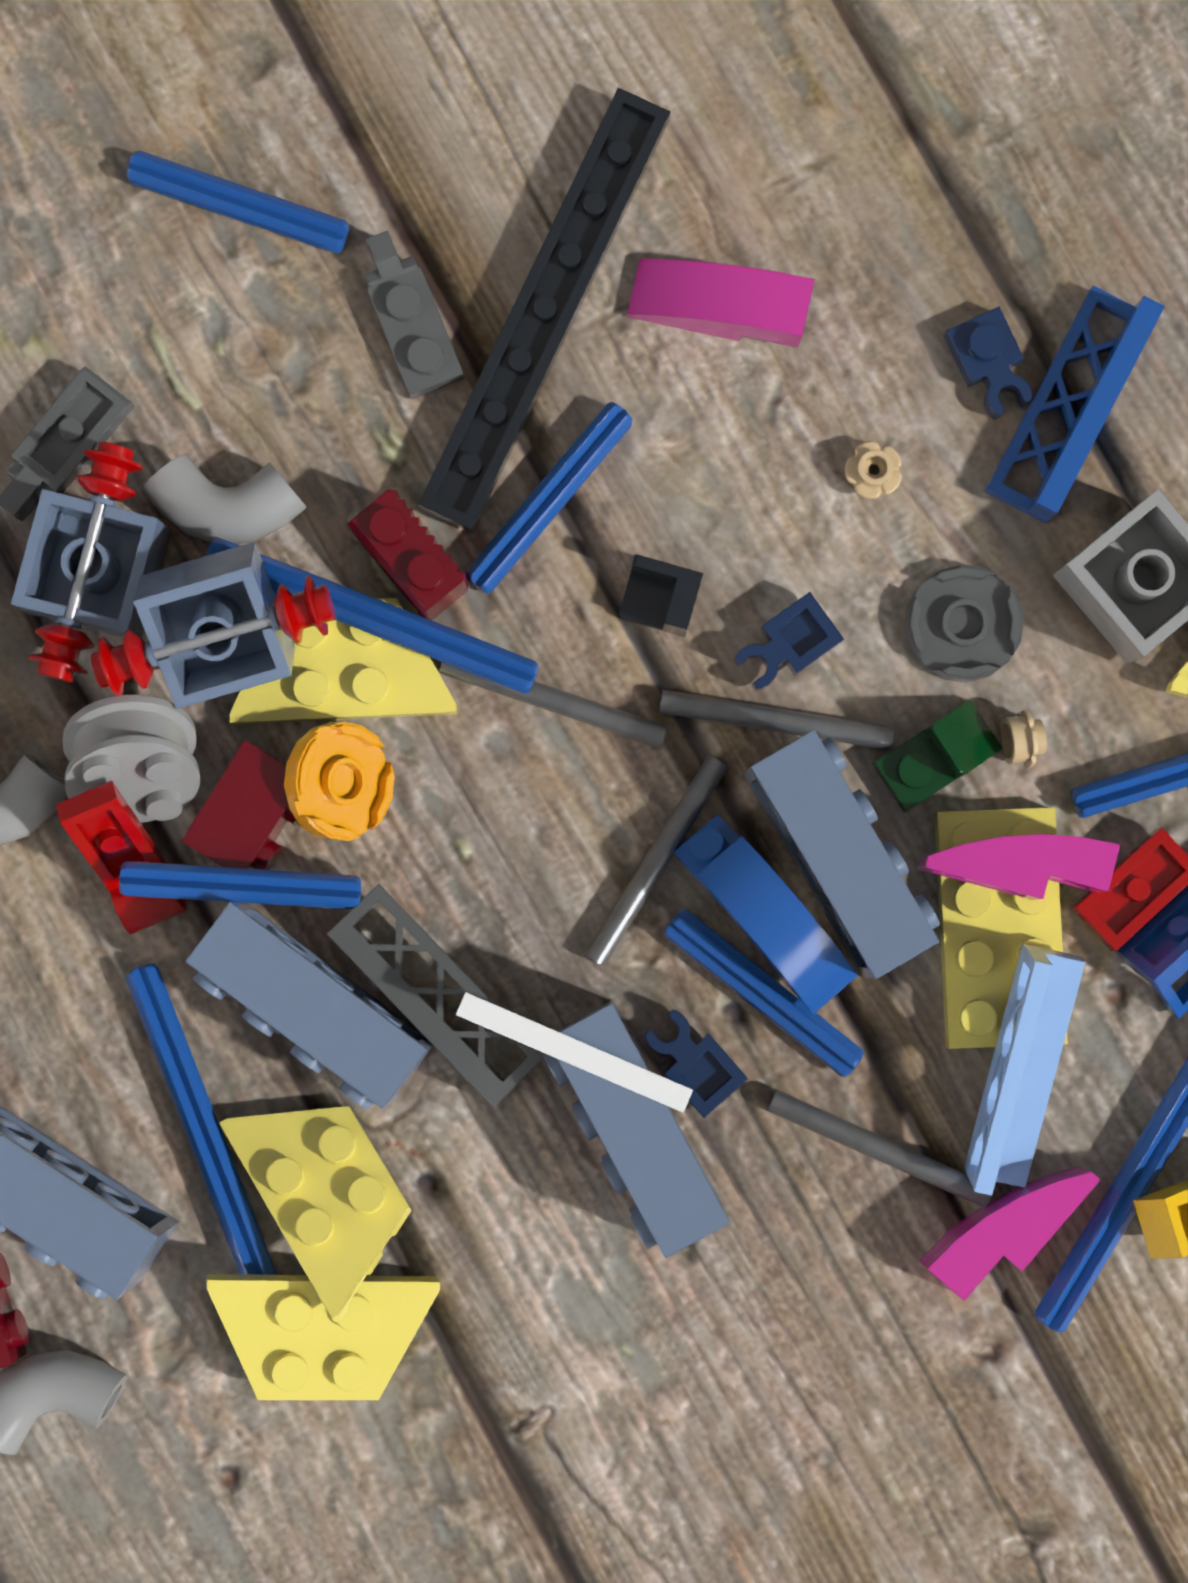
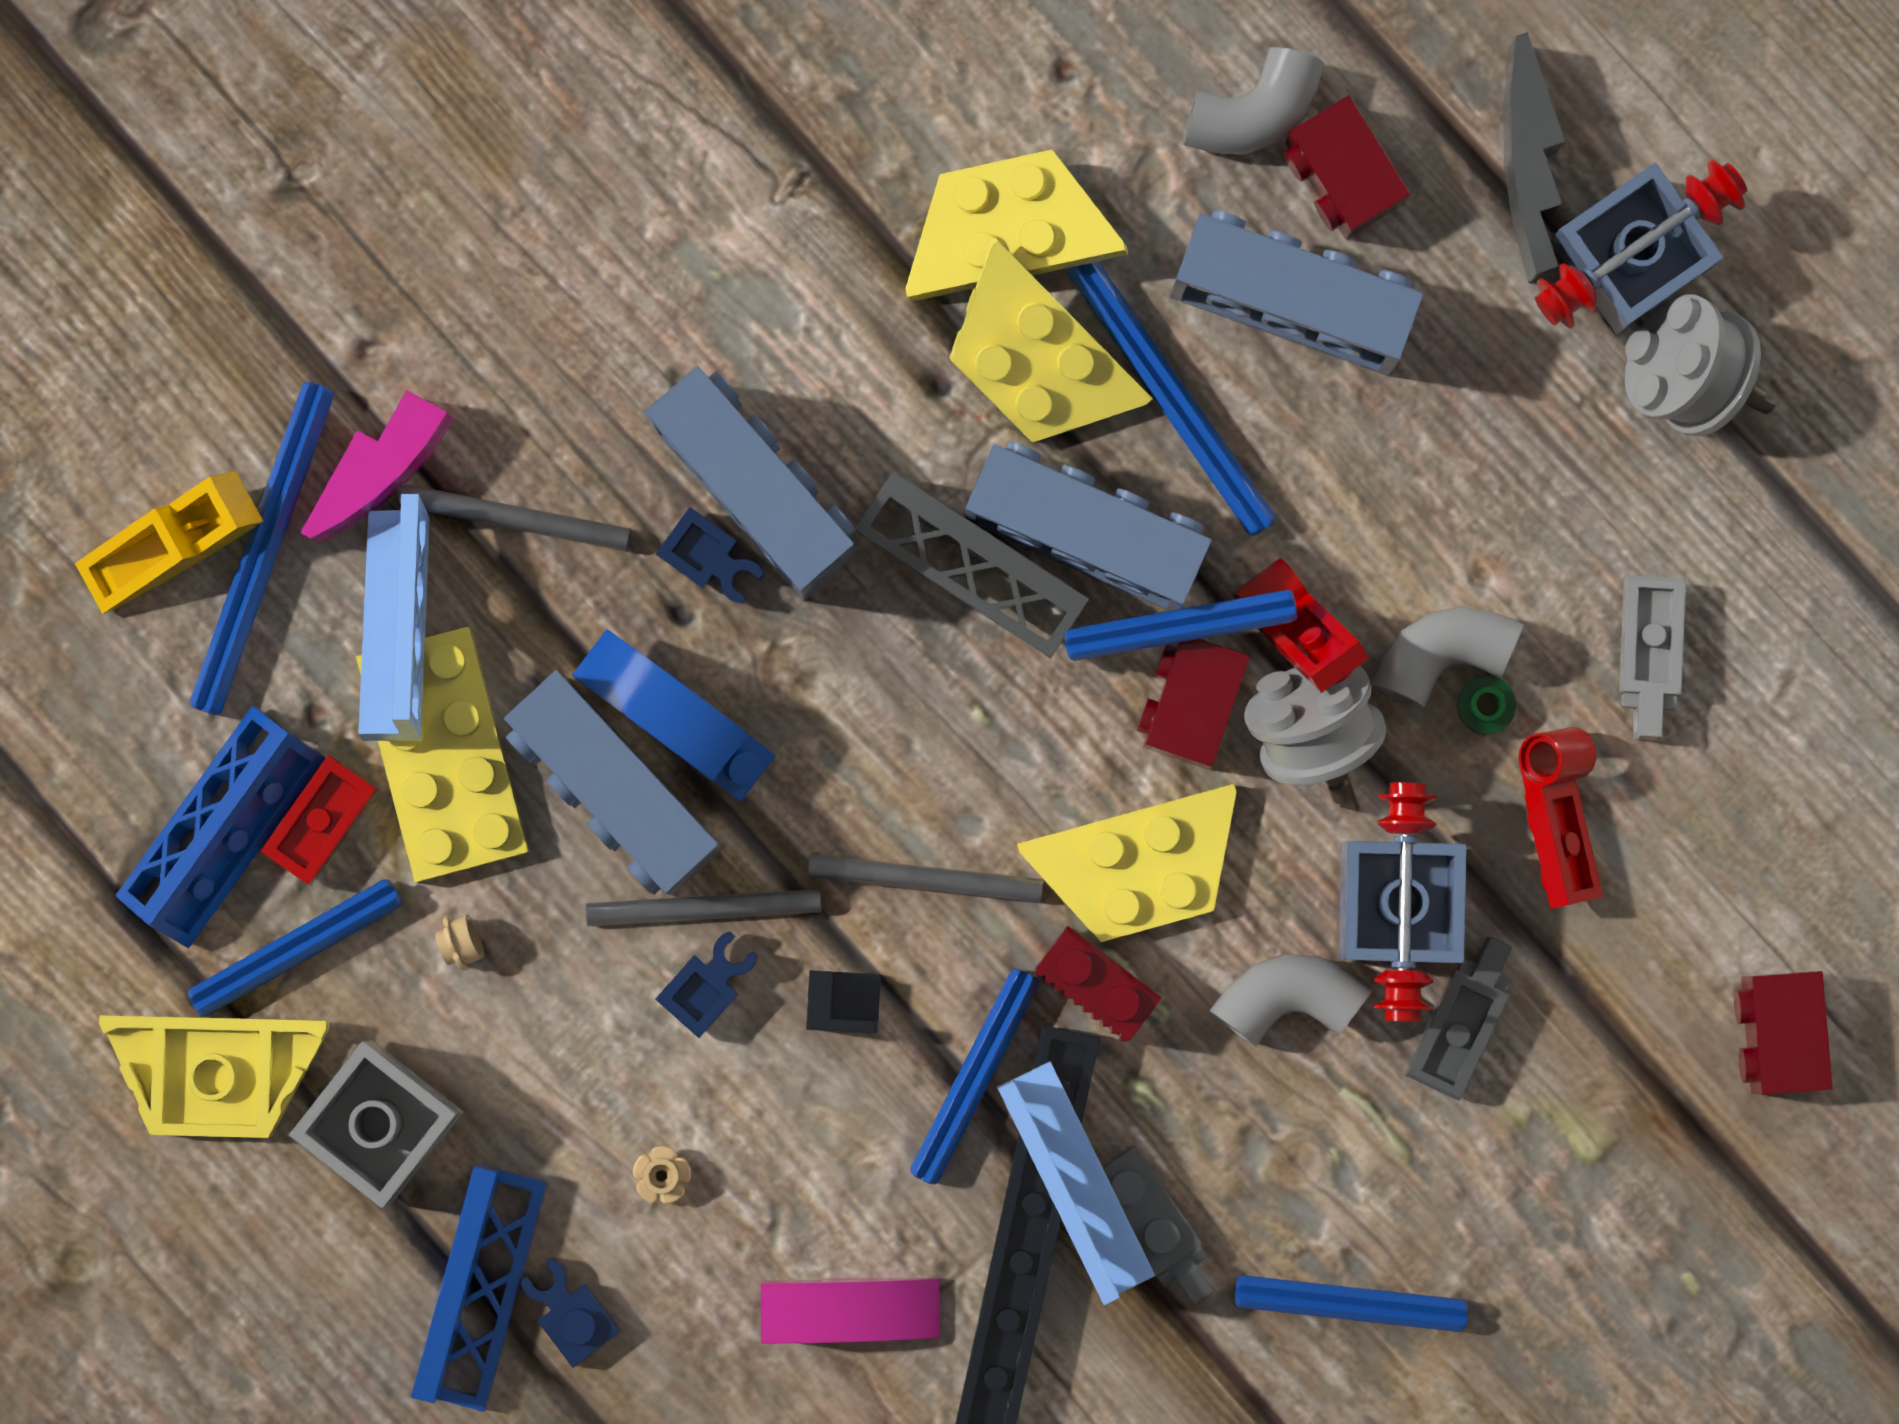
camera: 165 degrees right, 0 degrees up
sand blue brick [91,542,336,709] -> none
blue axle [206,538,538,693] -> none
light orange tile [284,722,395,841] -> none
white sticker [456,992,693,1113] -> none
flat silver bar [584,755,728,967] -> none
blue axle [664,910,864,1077] -> none
dark green slope [872,699,1003,812] -> none
dark grey tile [904,564,1024,683] -> none
dark pink slope [917,834,1120,900] -> none
none -> light blue fence [997,1061,1155,1305]

